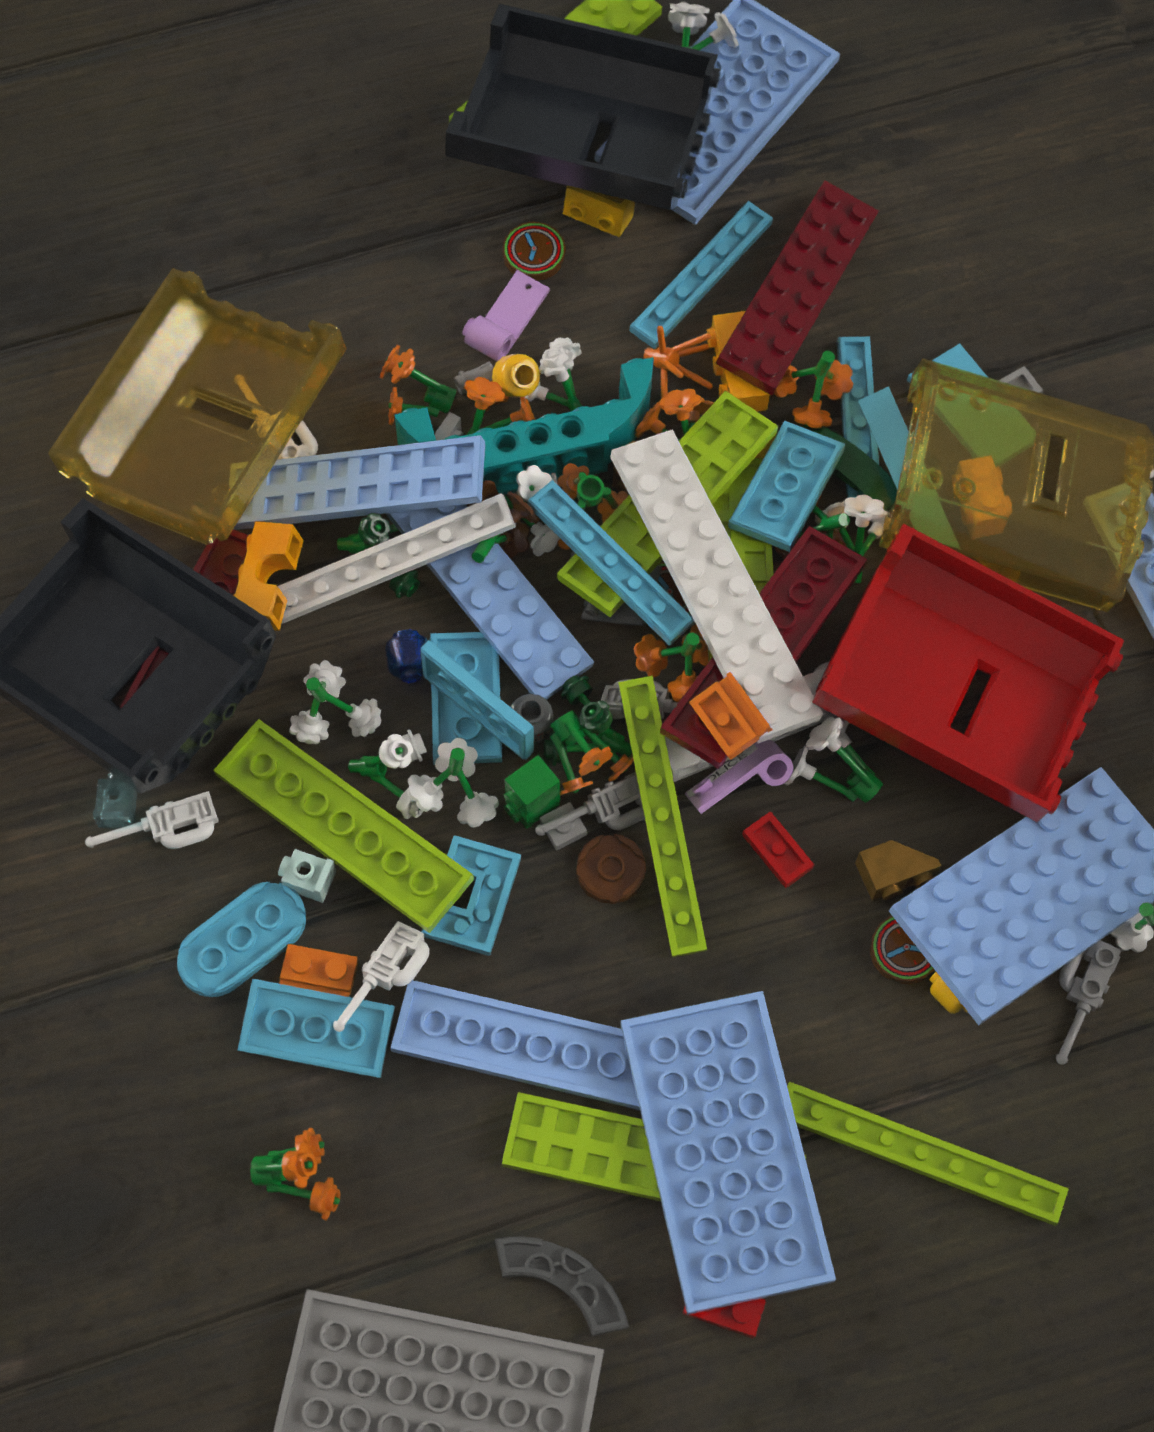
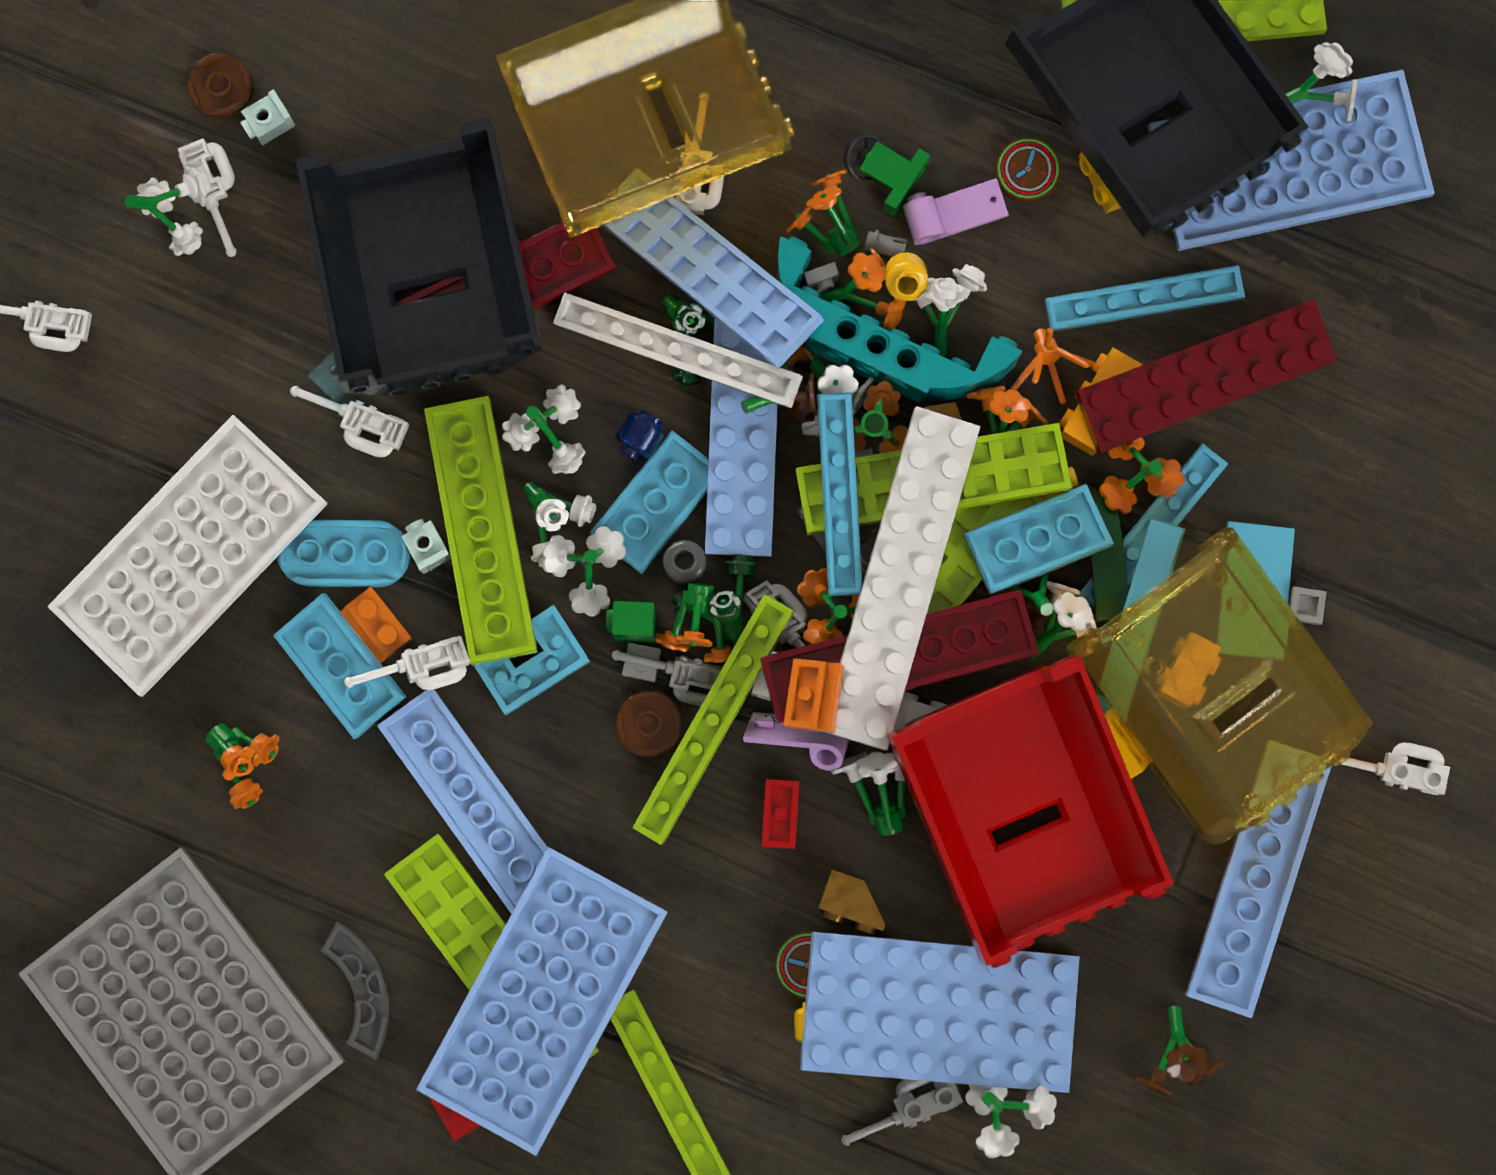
camera: 45 degrees right, 15 degrees up
light orange arch [233,521,304,631] -> none
medium azure tile [420,640,534,760] -> none
none -> white plate [47,415,328,697]
none -> green piece [844,134,930,218]

